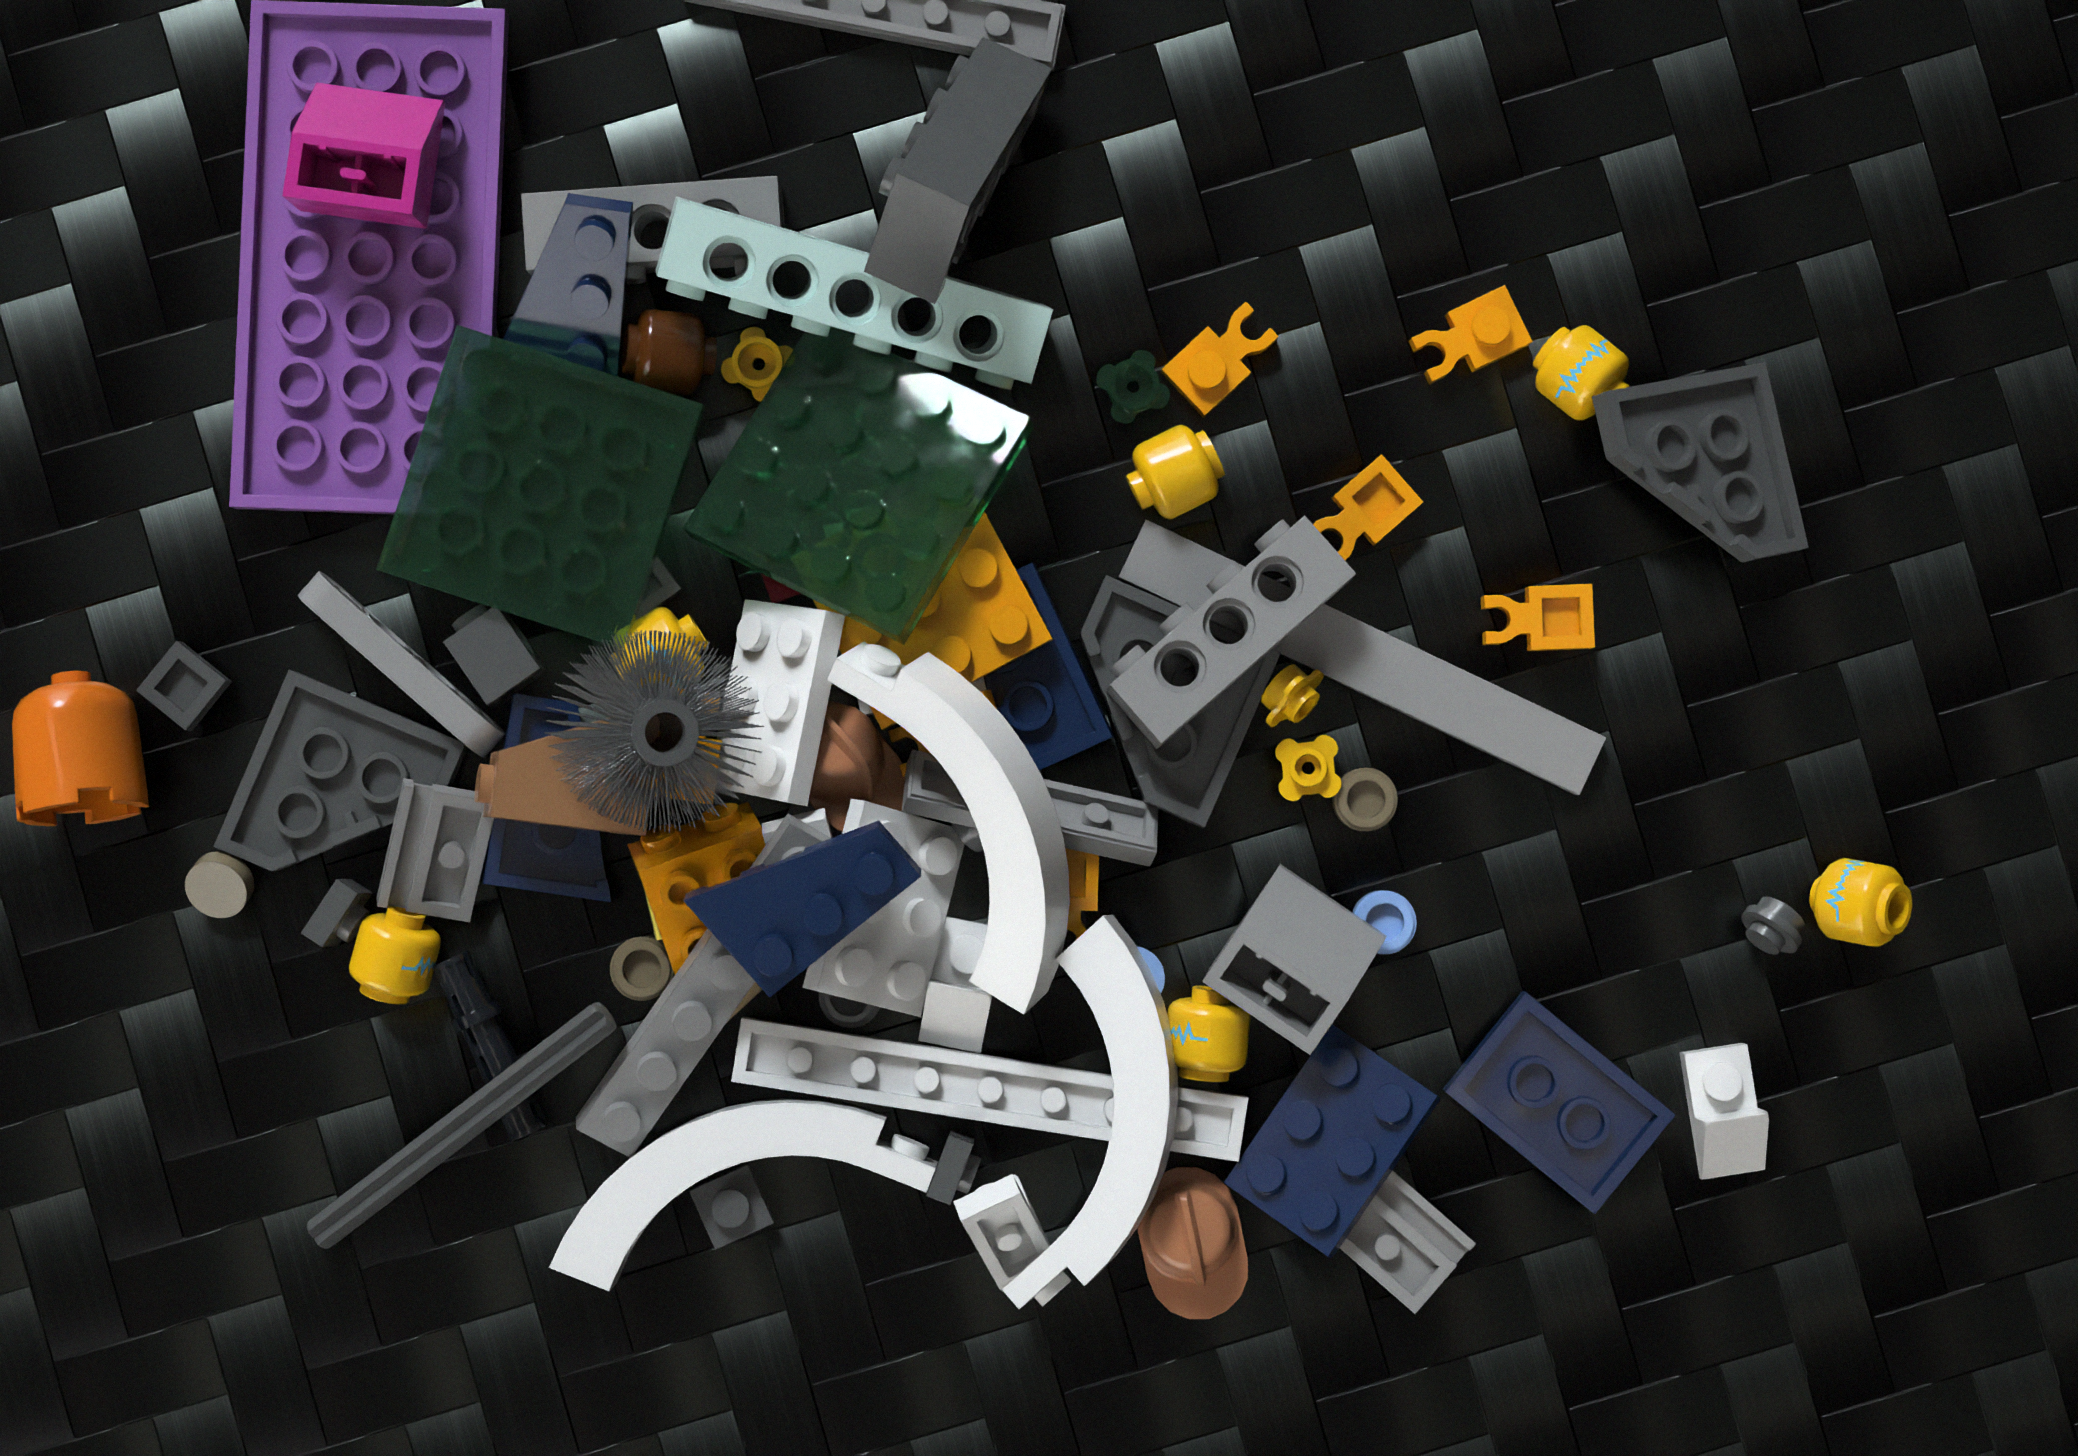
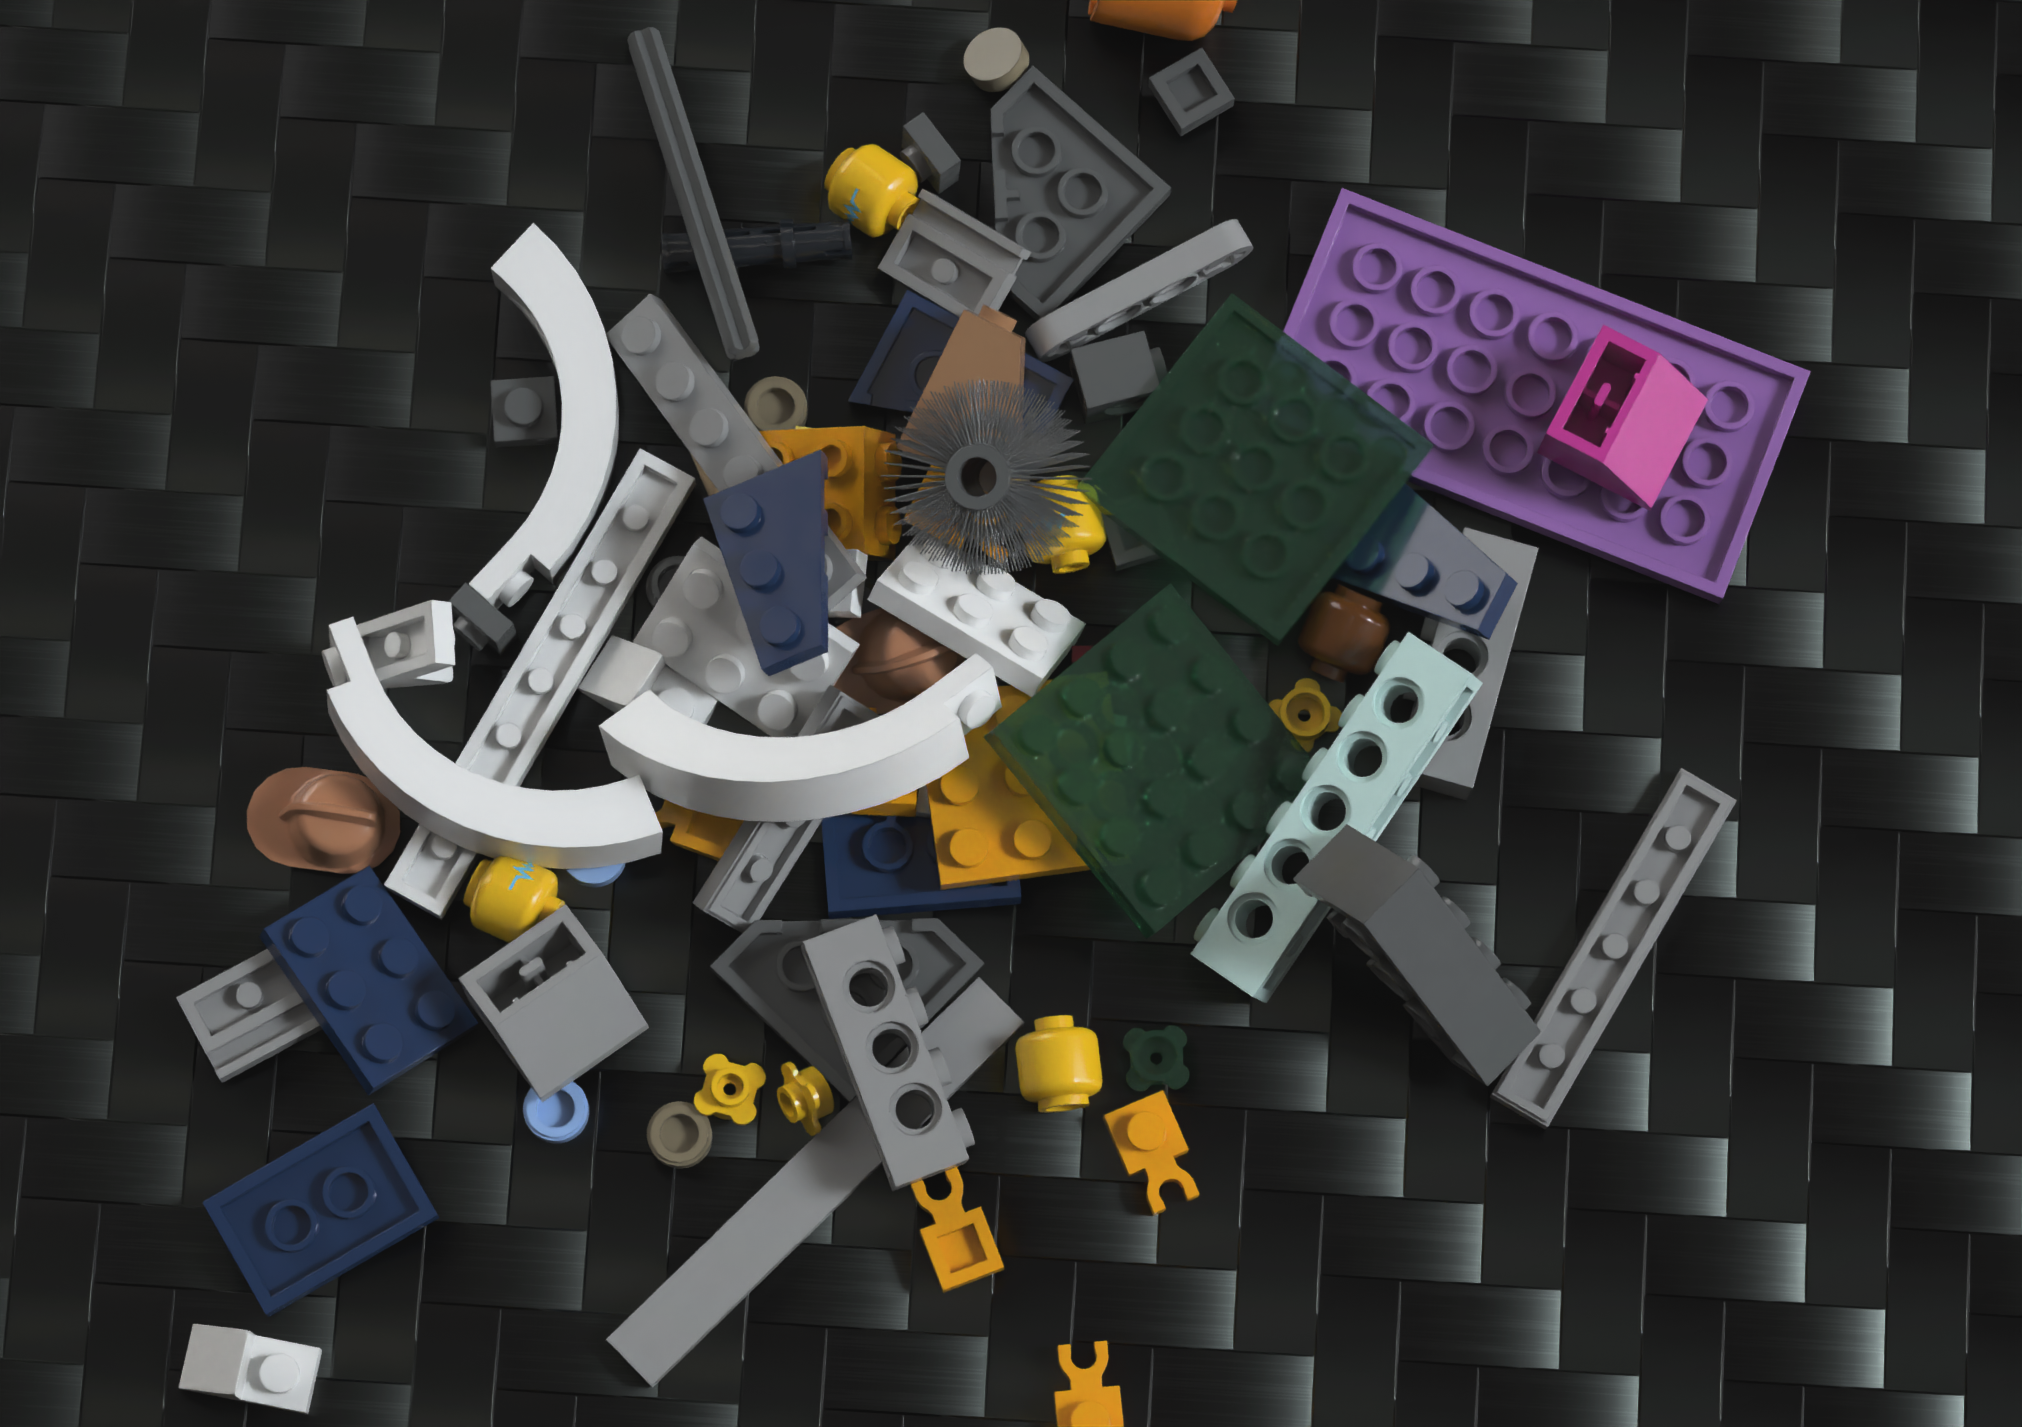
camera: 105 degrees right, 10 degrees down
light orange plate [1481,584,1595,651] -> none

